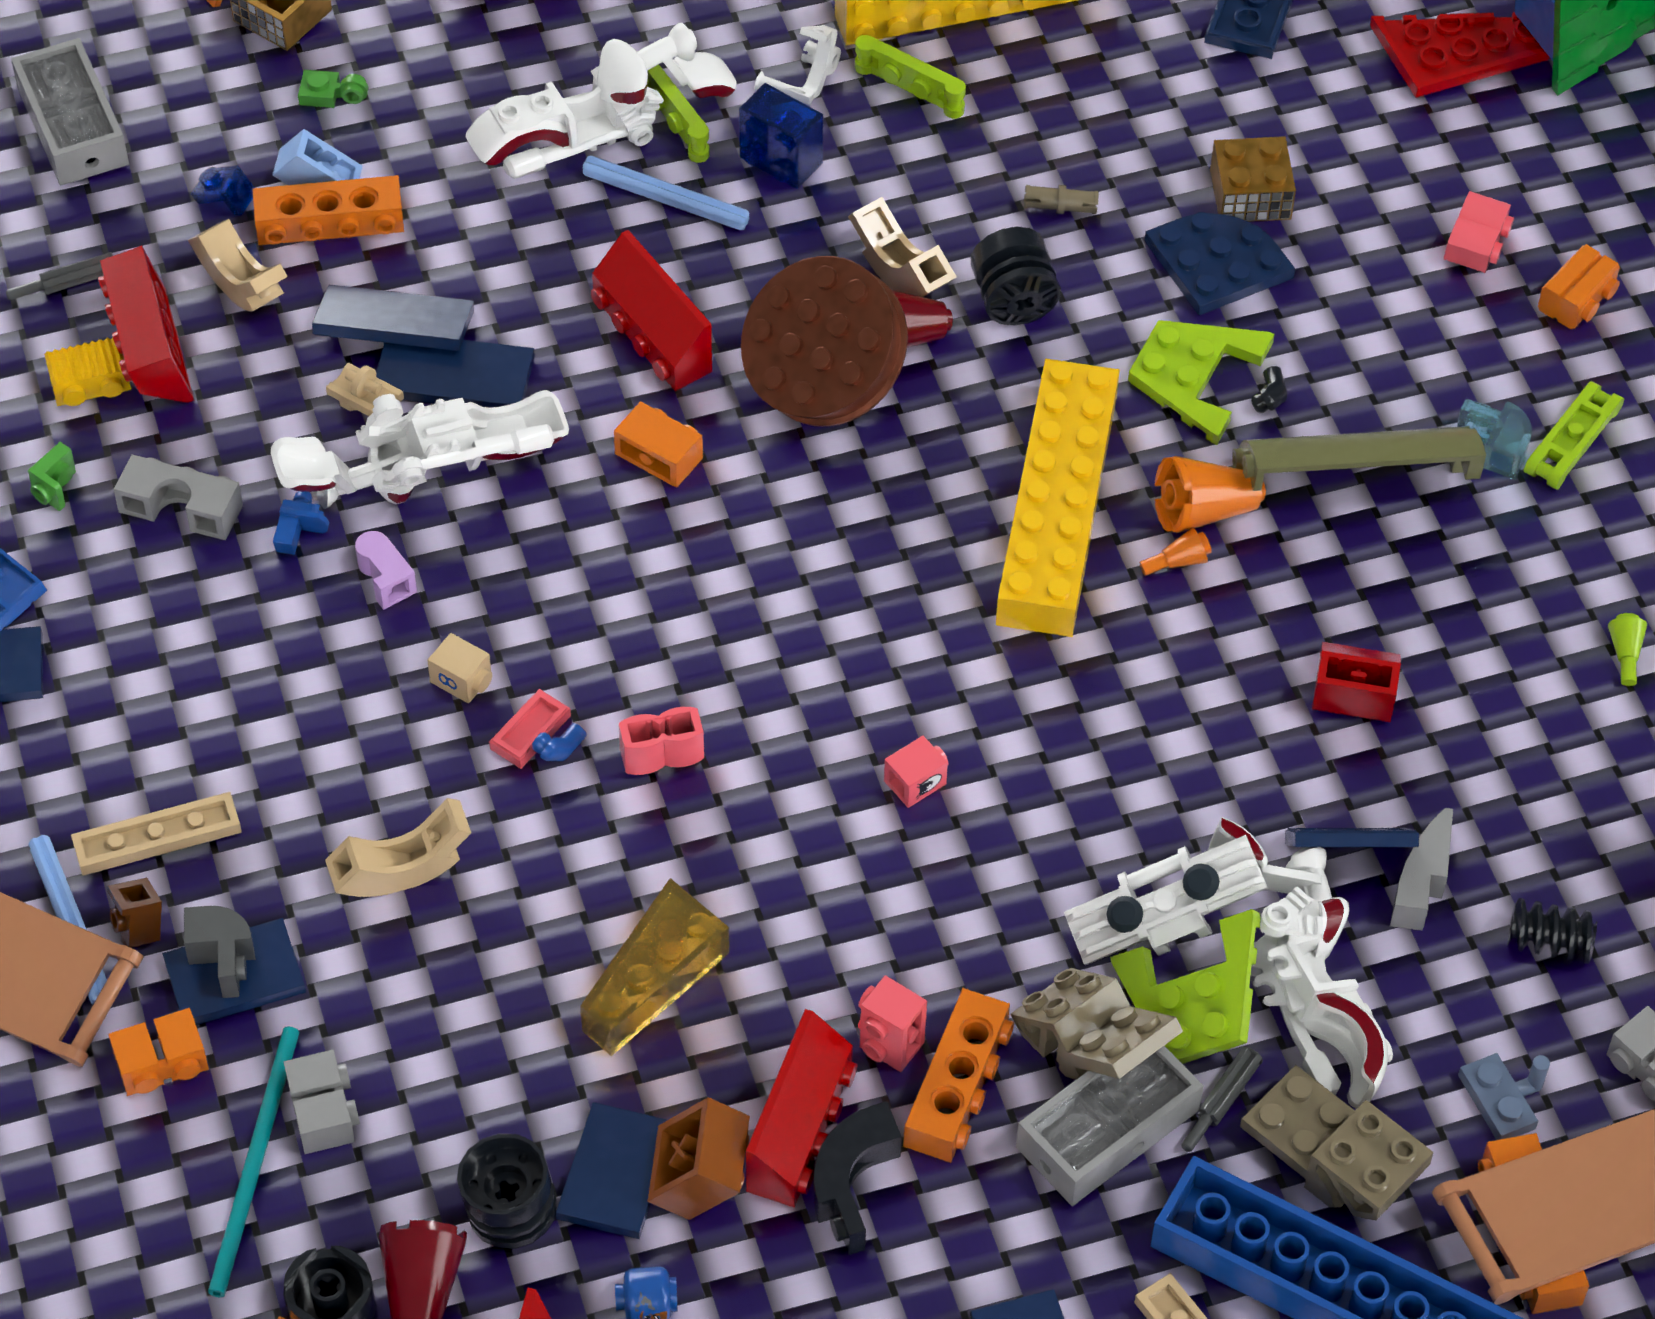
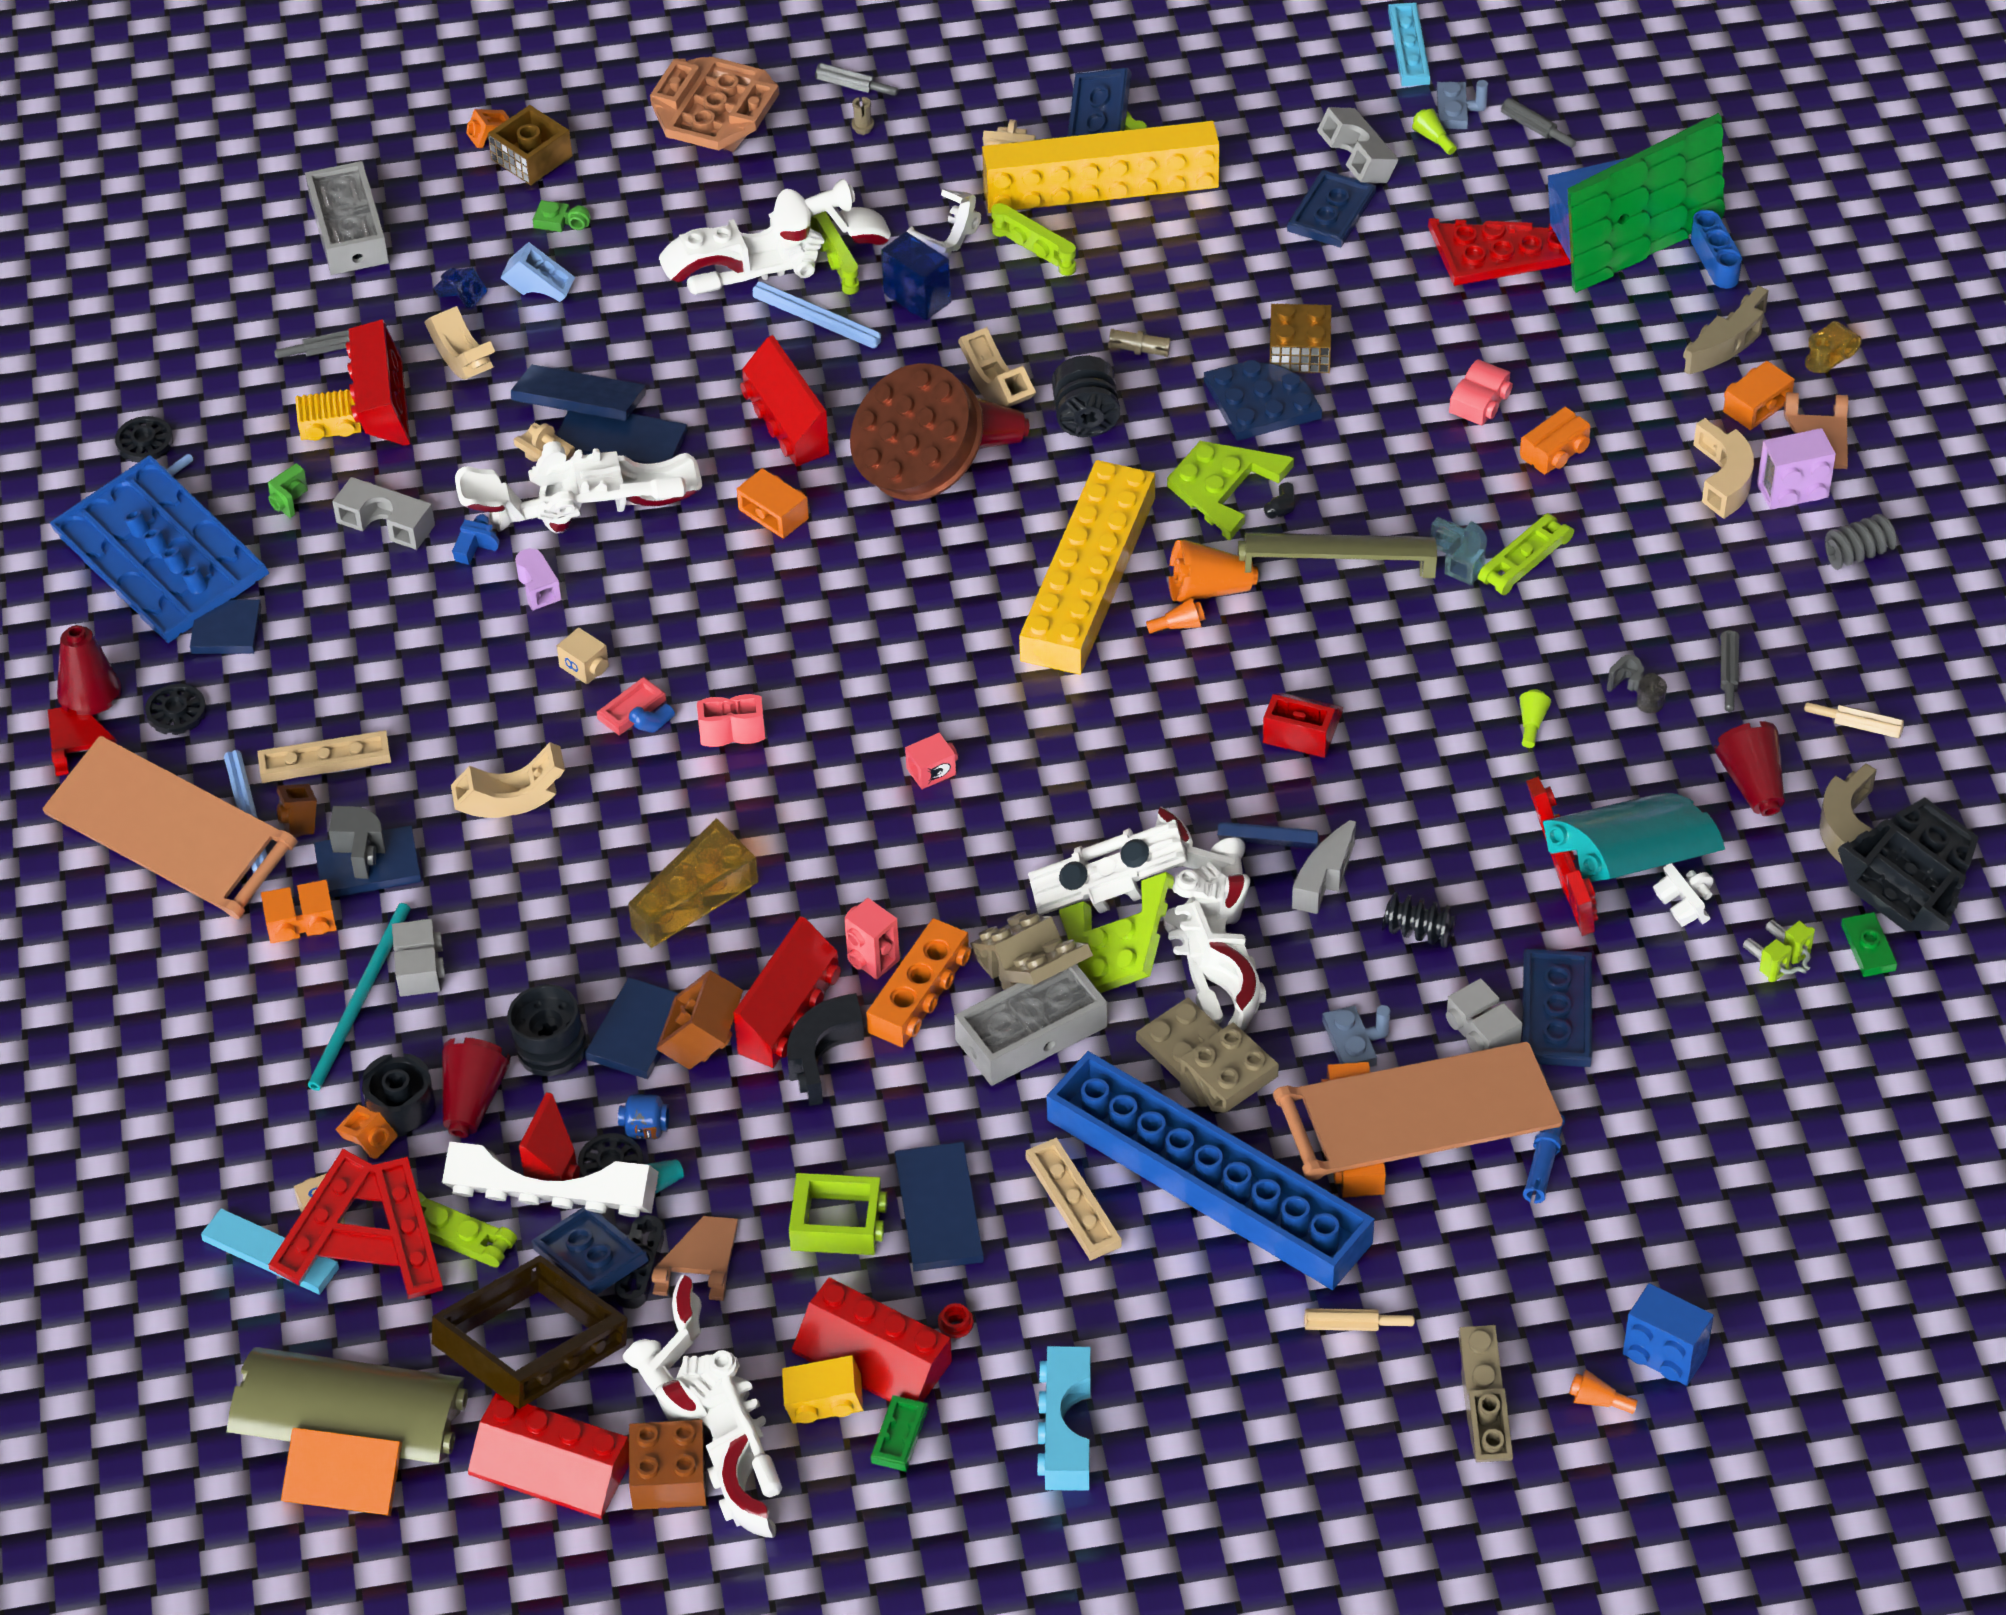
camera: 10 degrees right, 5 degrees down
orange brick [253,175,404,245] -> none
dark grey axle [1181,1047,1263,1152] -> none

